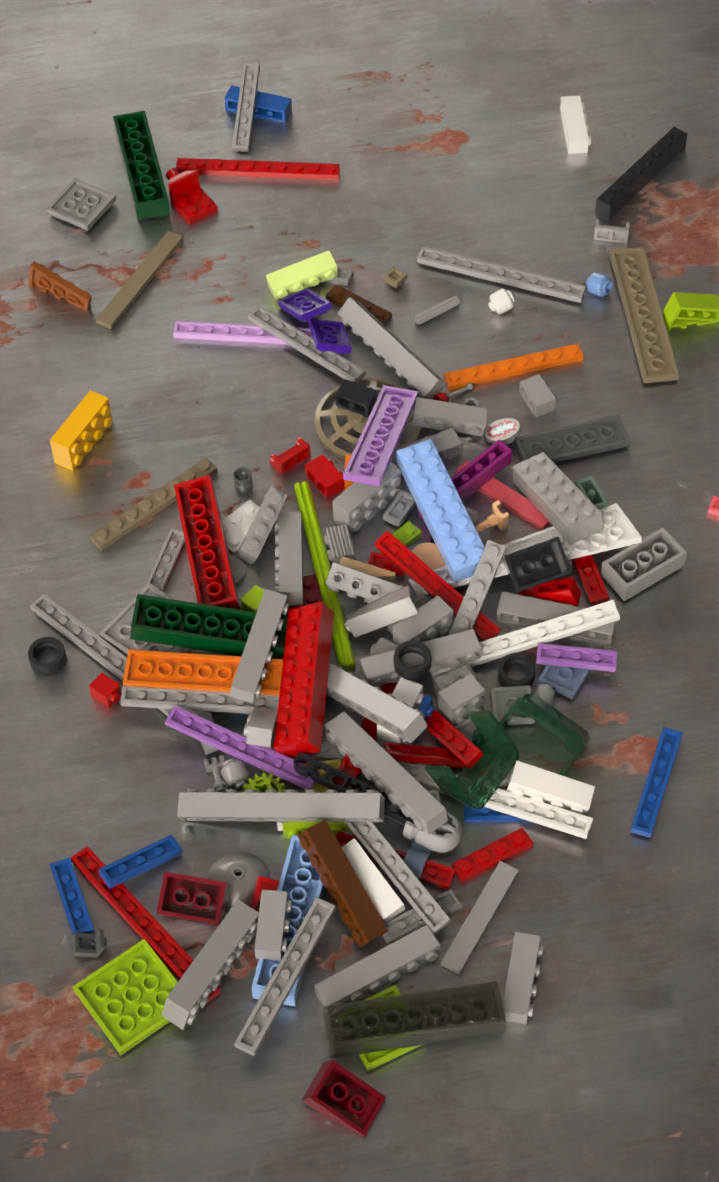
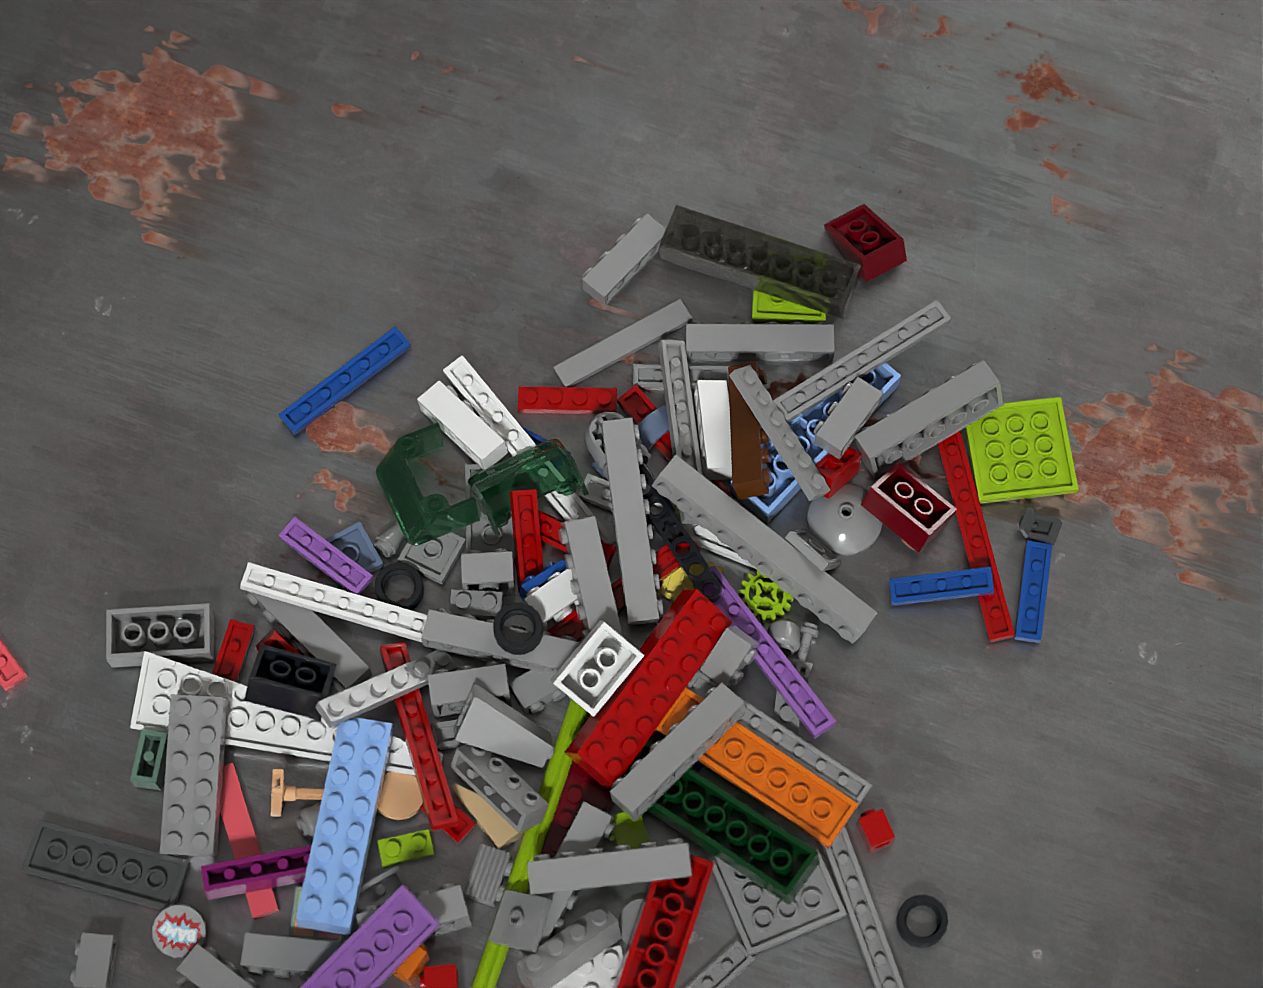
camera: 150 degrees left, 15 degrees up
none -> light grey plate [488,890,552,953]
none -> light grey brick [527,839,693,895]
none -> white brick [550,620,644,717]
none -> light grey plate [729,365,830,501]
none -> light grey tile [785,529,841,572]

